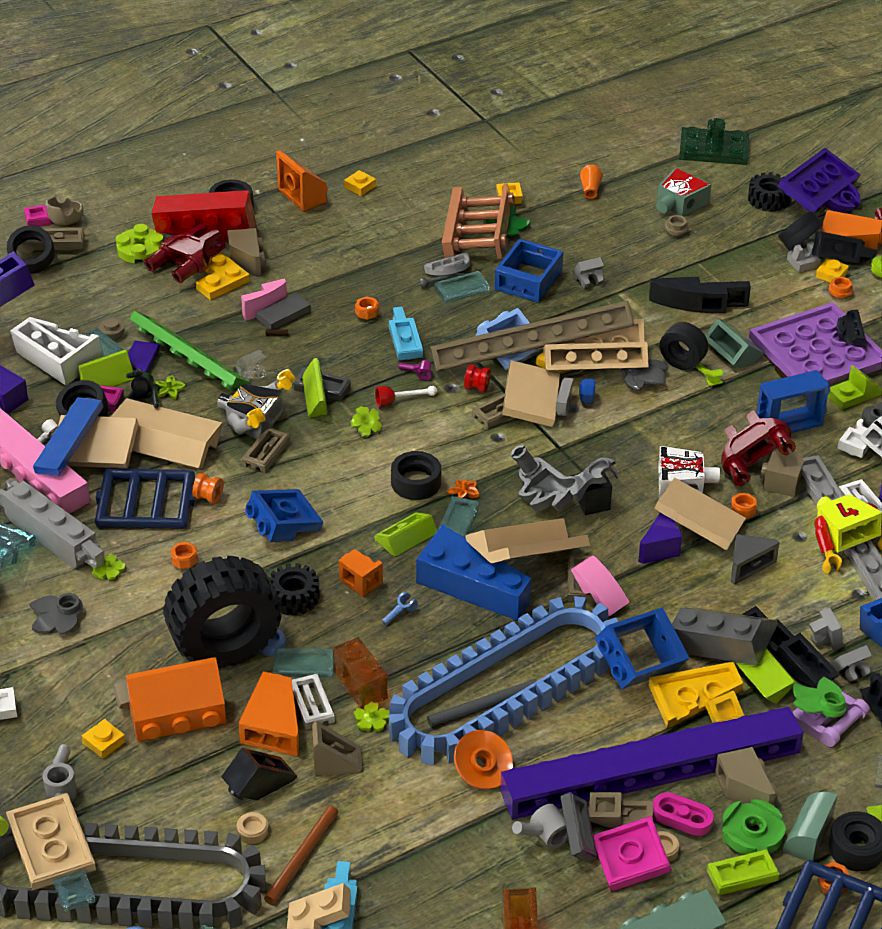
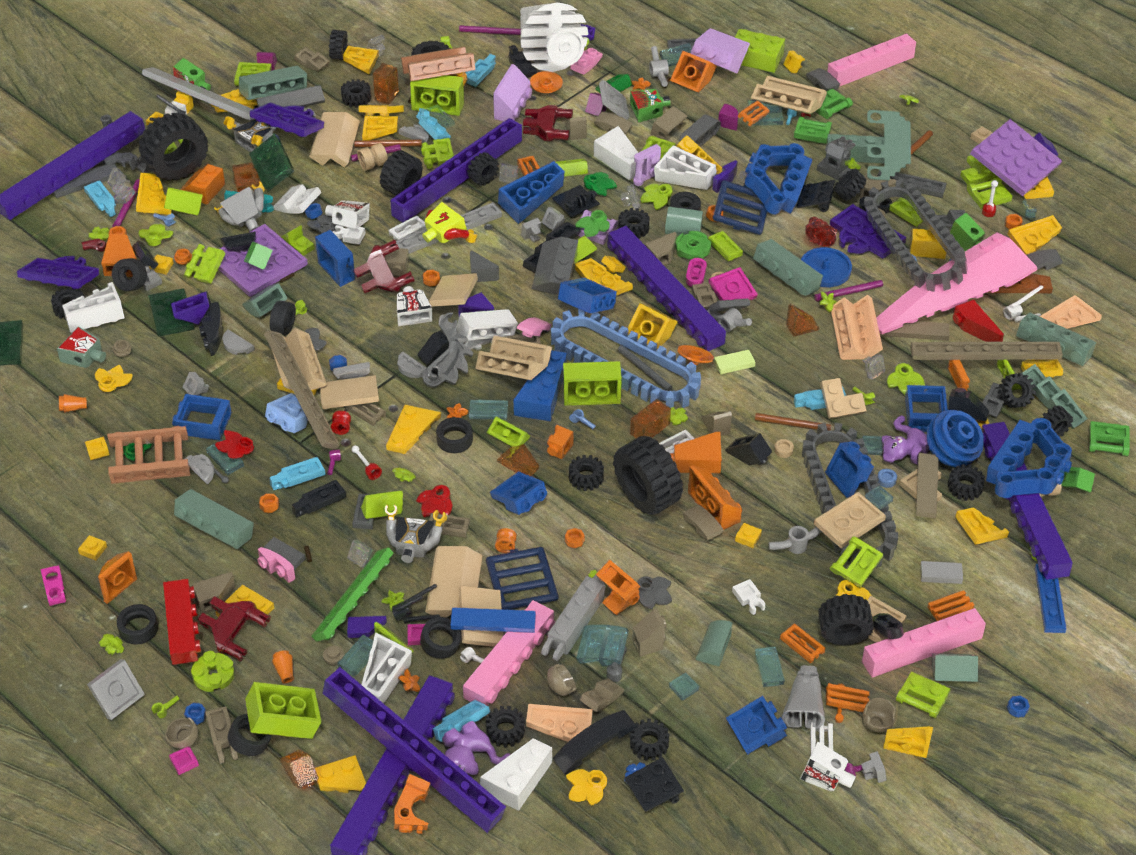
camera: 105 degrees left, 5 degrees up
none -> dark pink leg [40,565,66,606]
none -> white wedge [62,282,124,333]
none -> light grey tile [87,659,145,720]
none -> yellow plate [95,365,133,392]
none -> lime plant [99,634,124,655]
none -> clear green plate [148,288,194,337]
none -> lime hand [152,696,180,719]
none -> dark purple slope [171,291,210,324]
none -> sand green brick [174,489,254,549]
none -> lime plate [184,244,226,284]
none -> blue tile [184,703,206,725]
none -> red plate [215,430,254,459]
none -> light grey tile [222,330,255,355]
none -> panel [244,242,273,269]
none -> lime brick [245,682,321,739]
none -> orange cone [272,650,294,684]
none -> black hinge [292,480,347,517]
none -> yellow wing [386,405,441,454]
none -> light grey tile [397,352,426,378]
none -> orange plant [398,668,420,692]
none -> red plate [416,485,453,518]
none -> white wedge [456,309,518,350]
none -> clear orange slope [497,444,539,476]
none -> lime brick [563,361,621,406]
none -> orange tile [596,560,640,615]
none -> black tyre [618,208,650,239]
none -> yellow slope [628,303,678,349]
none -> yellowish green tile [714,350,755,374]
none -> blue plate [825,441,874,498]

